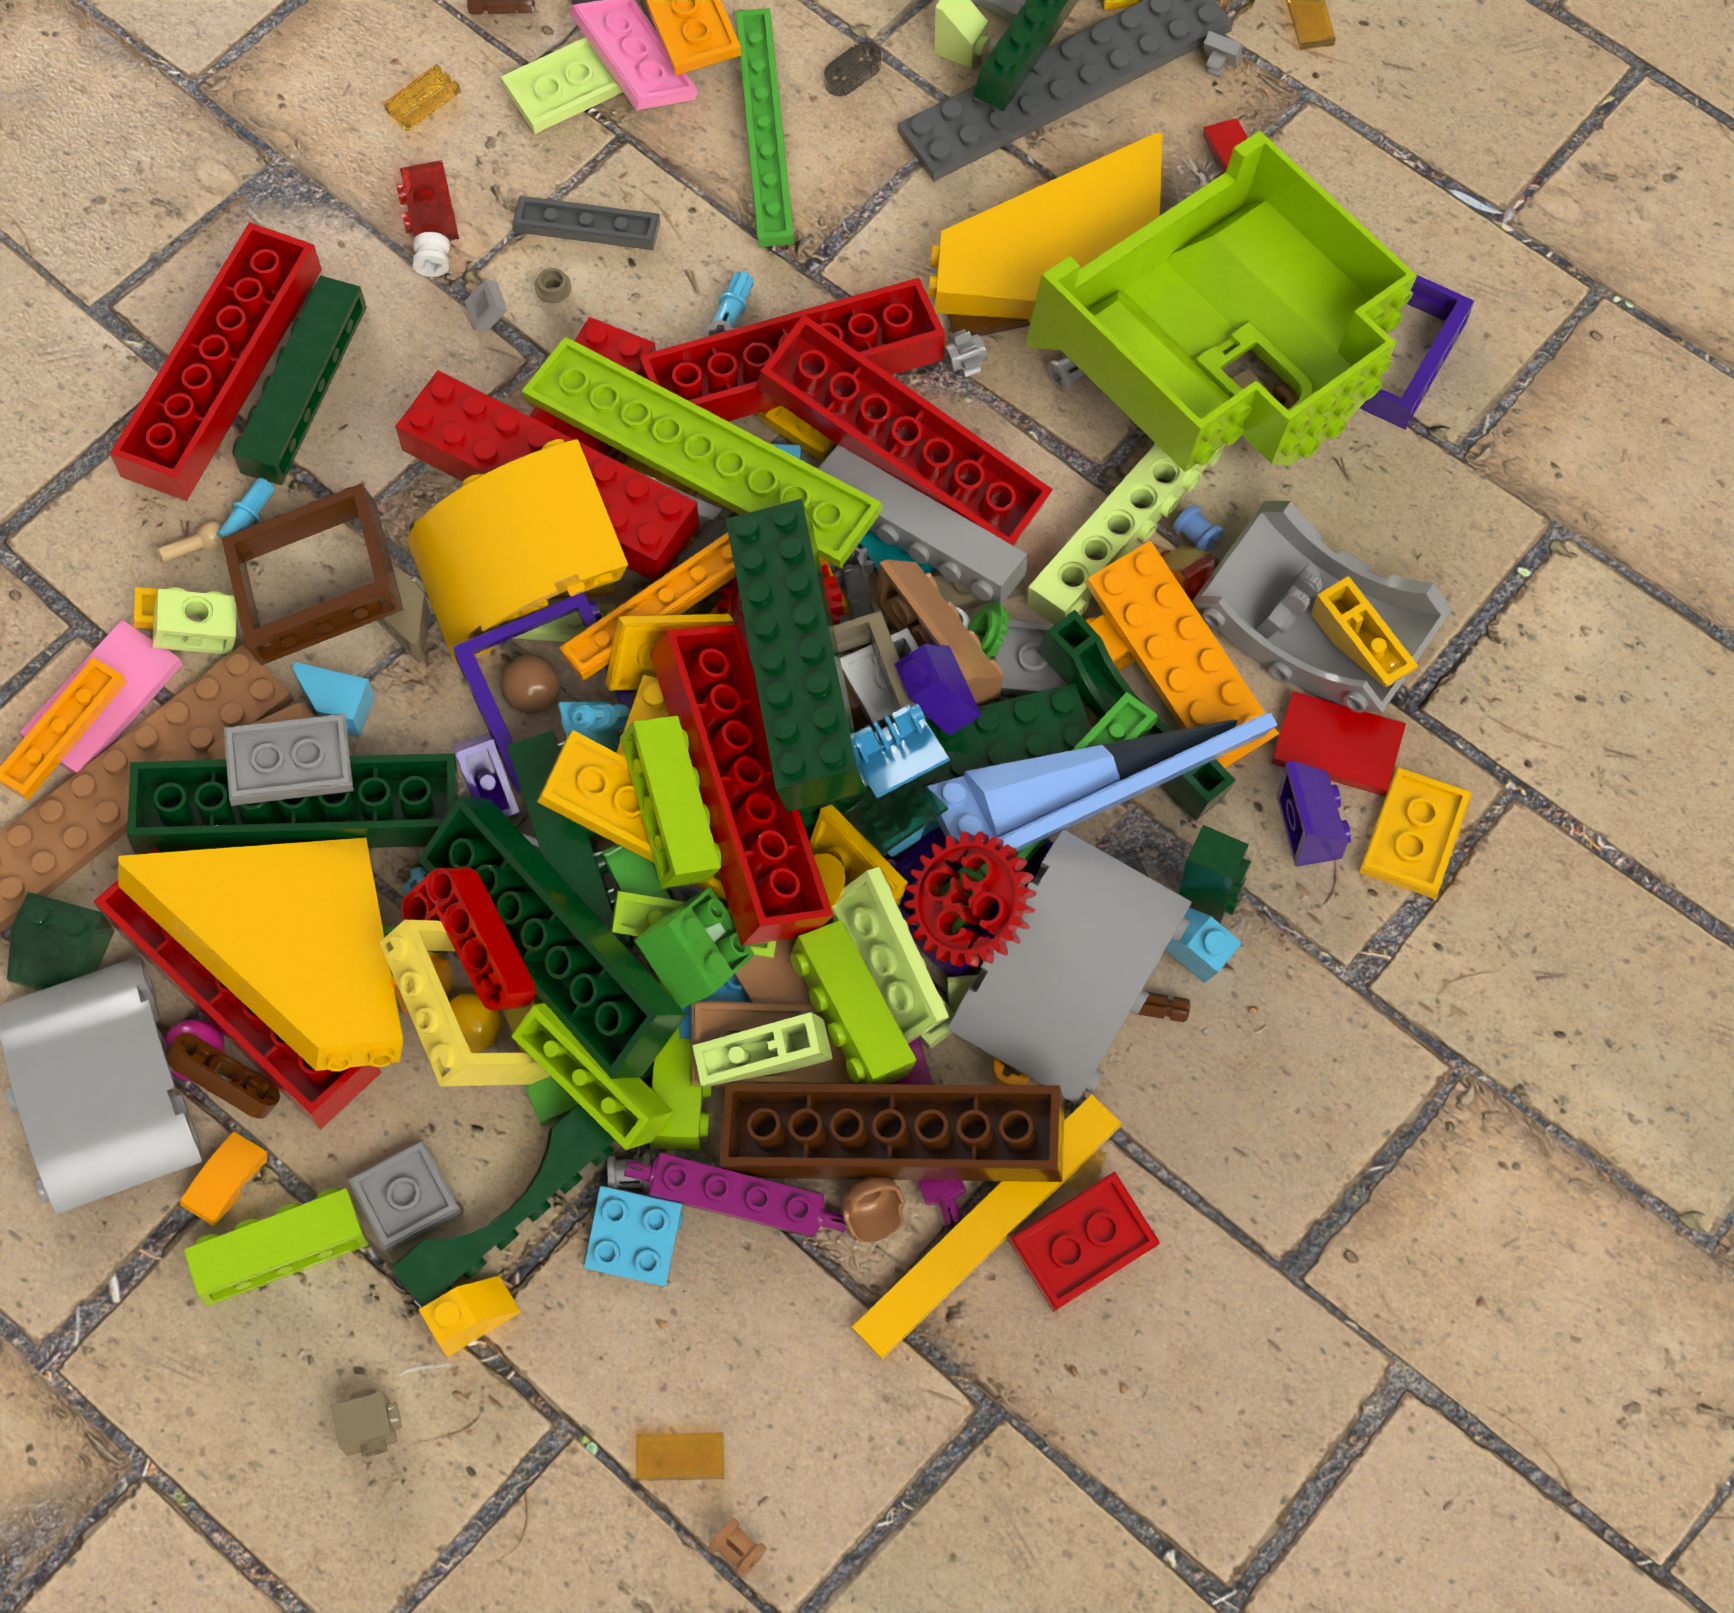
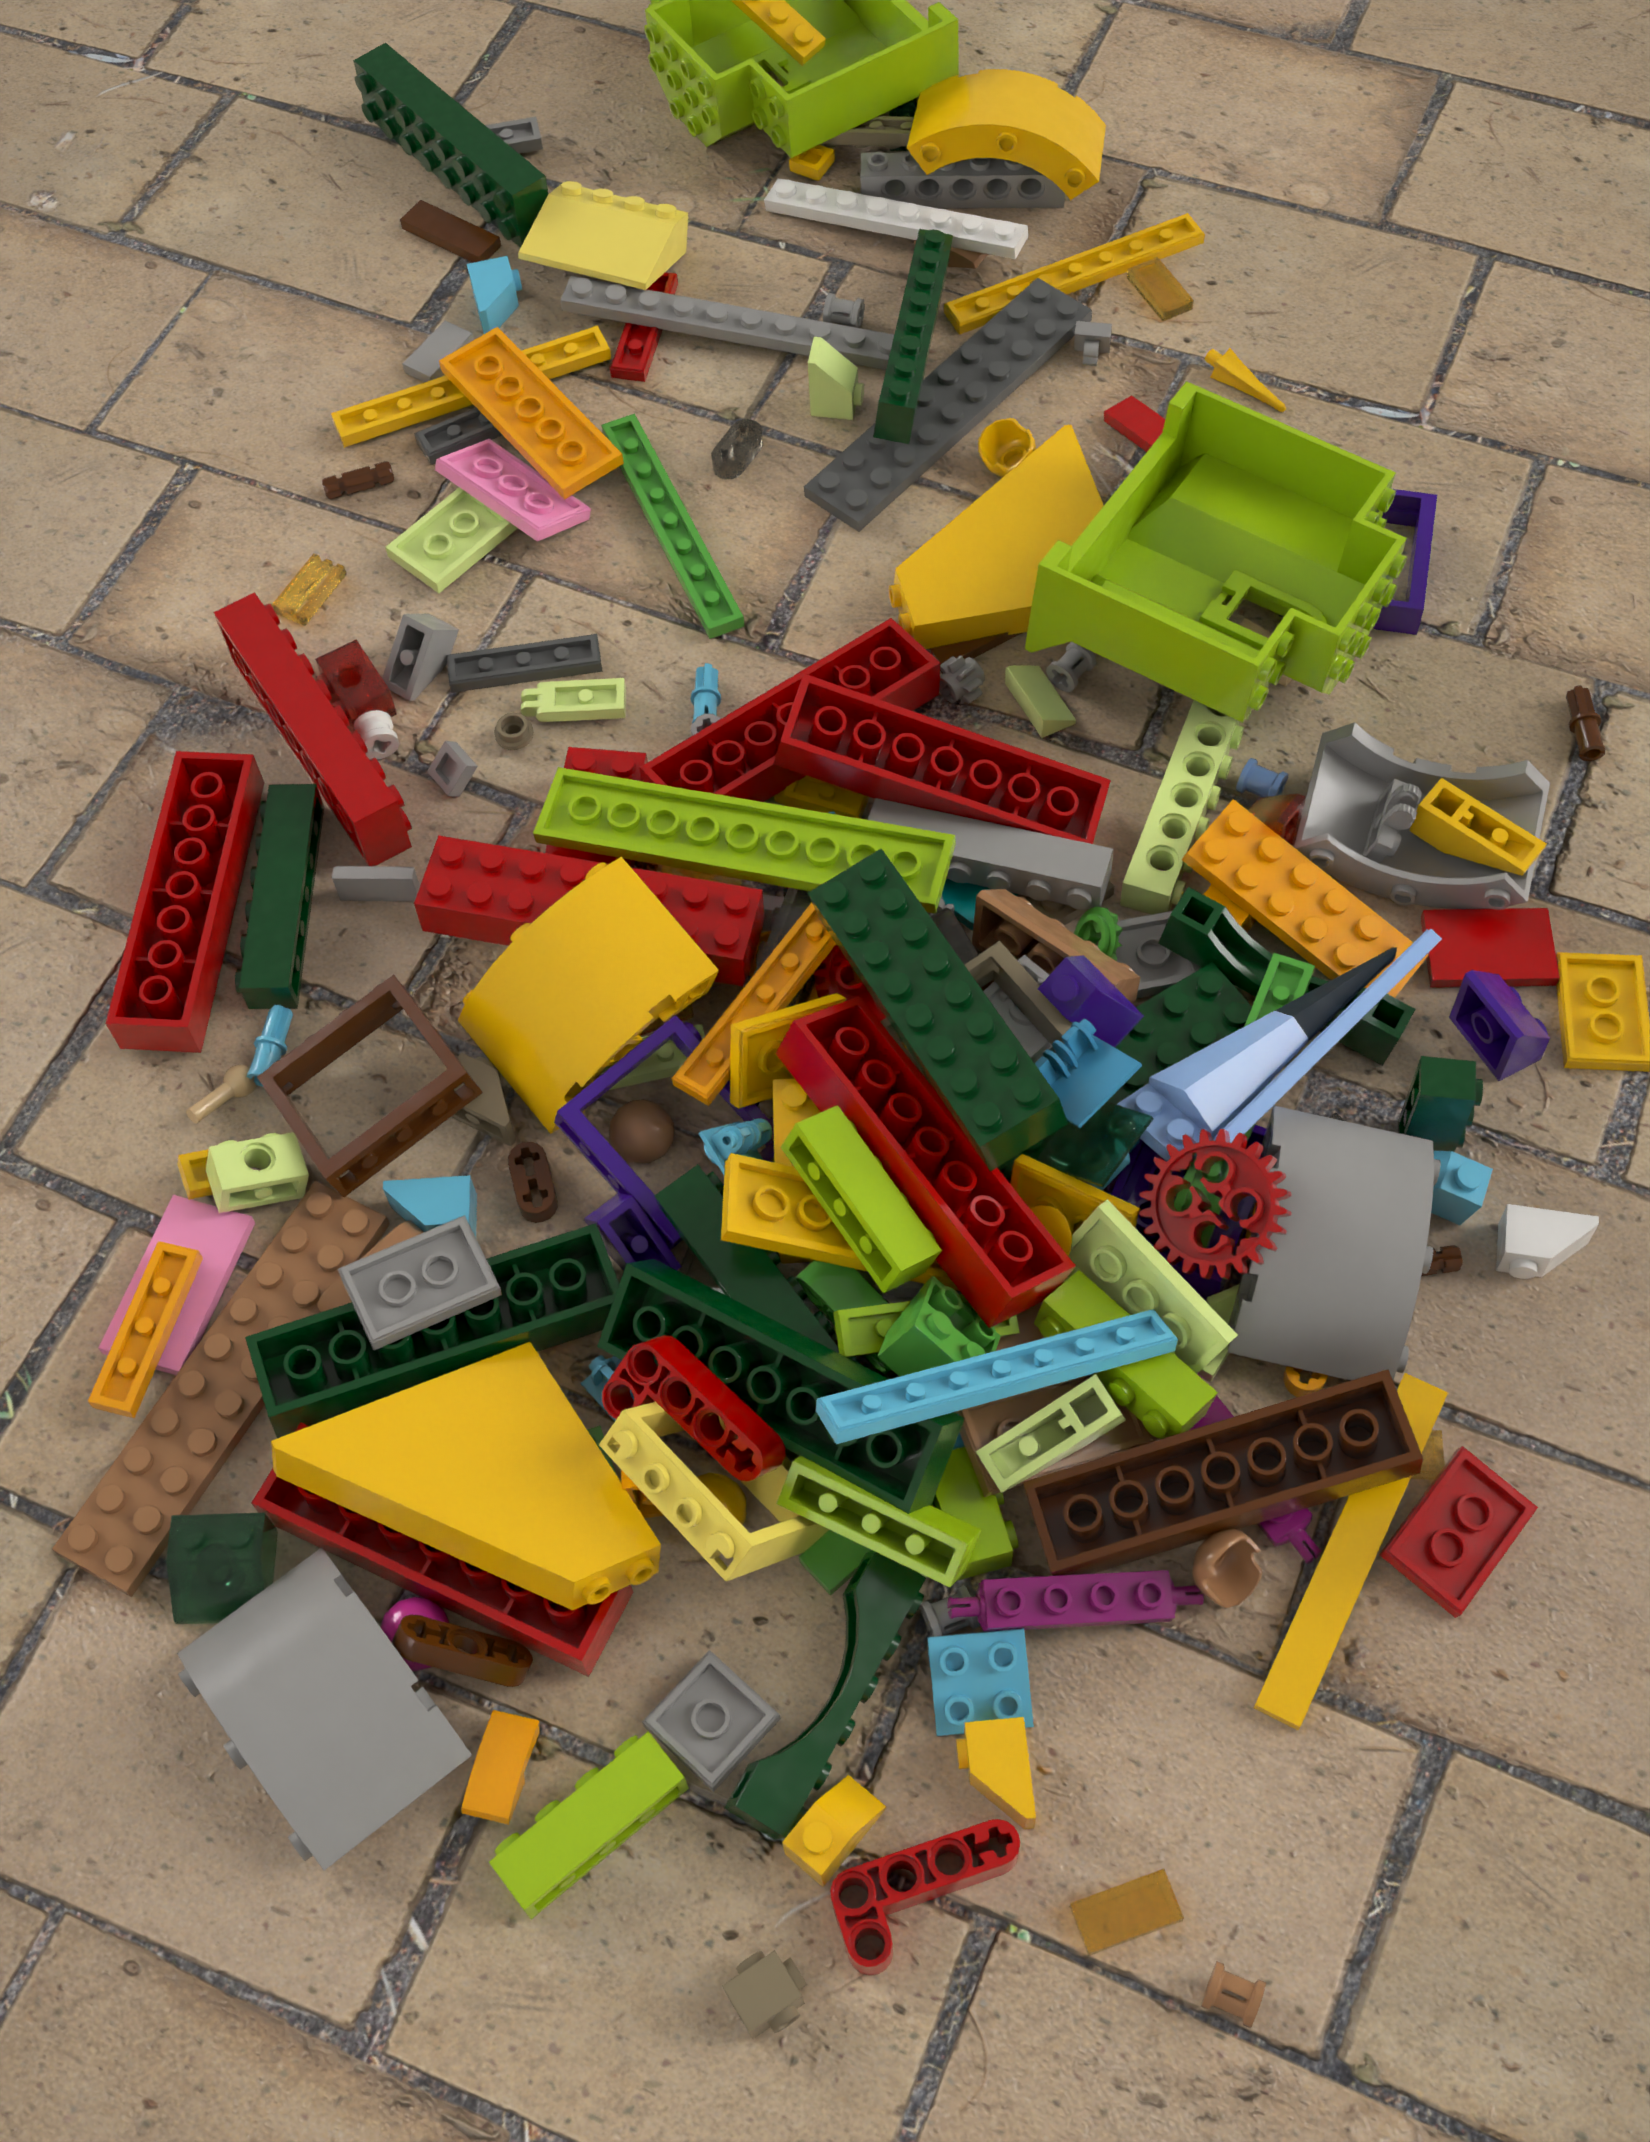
camera: 15 degrees left, 5 degrees down
none -> red brick [213,592,412,866]
none -> light grey tile [332,866,420,901]
none -> light grey slope [380,614,459,701]
none -> reddish brown beam [508,1142,558,1223]
none -> yellowish green hinge [521,678,626,722]
none -> medium azure tile [816,1309,1178,1444]
none -> red beam [830,1819,1020,1976]
none -> yellow slope [956,1717,1036,1829]
none -> yellow hair [978,418,1036,478]
none -> yellowish green slope [1005,665,1076,738]
none -> yellow piece [1204,348,1286,412]
none -> white slope [1496,1204,1599,1279]
none -> reddish brown axle [1566,685,1605,761]

